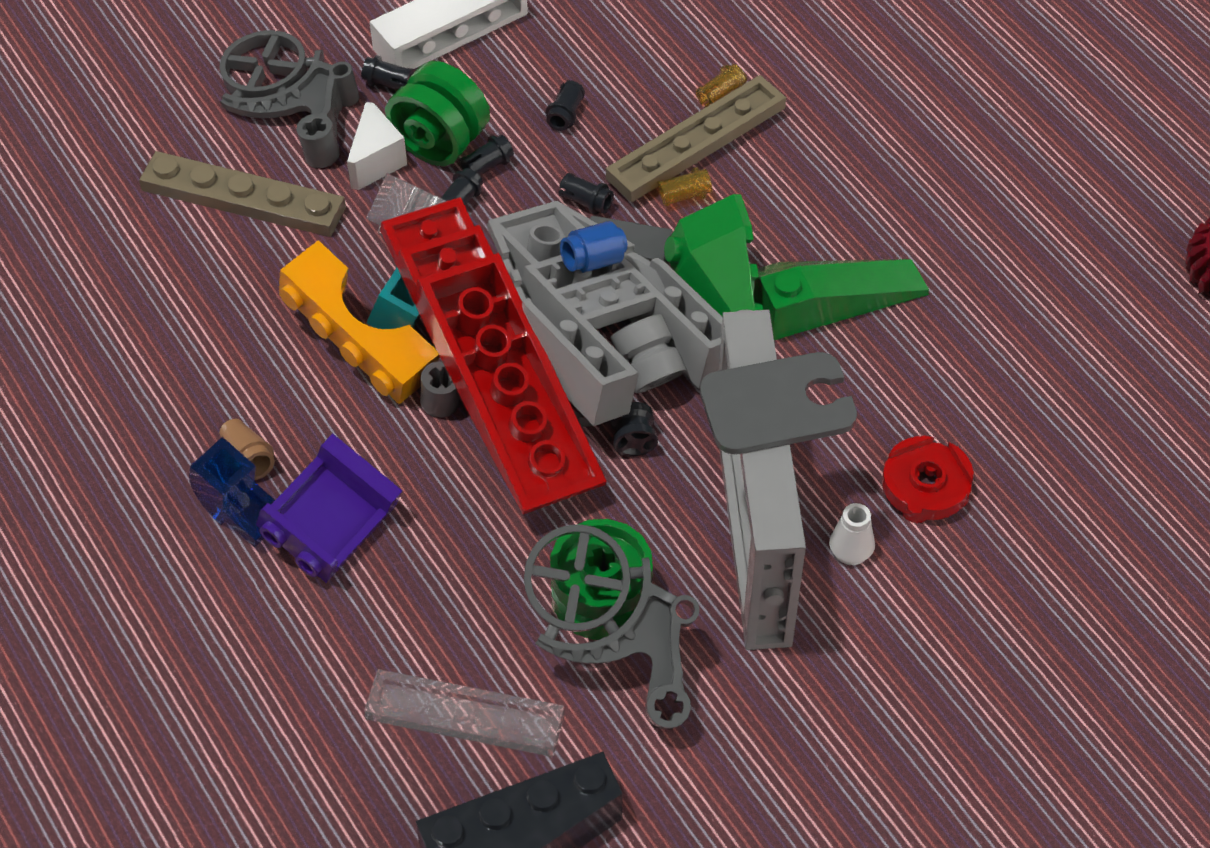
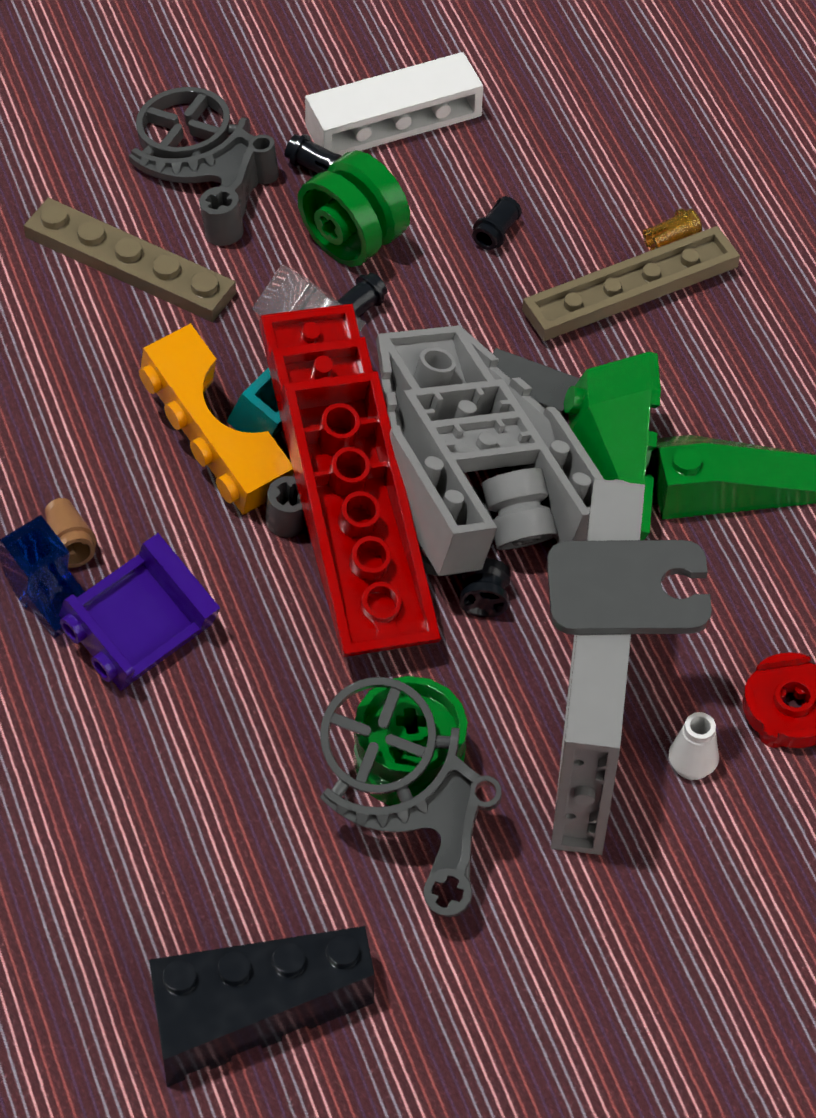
camera: 10 degrees right, 0 degrees up
white slope [347,102,407,190] -> none
clear plate [364,669,565,757] -> none
black pin [460,134,514,176] -> none
black pin [558,172,614,215] -> none
blue brick [560,221,628,273] -> none
clear yellow pin [658,167,712,207] -> none

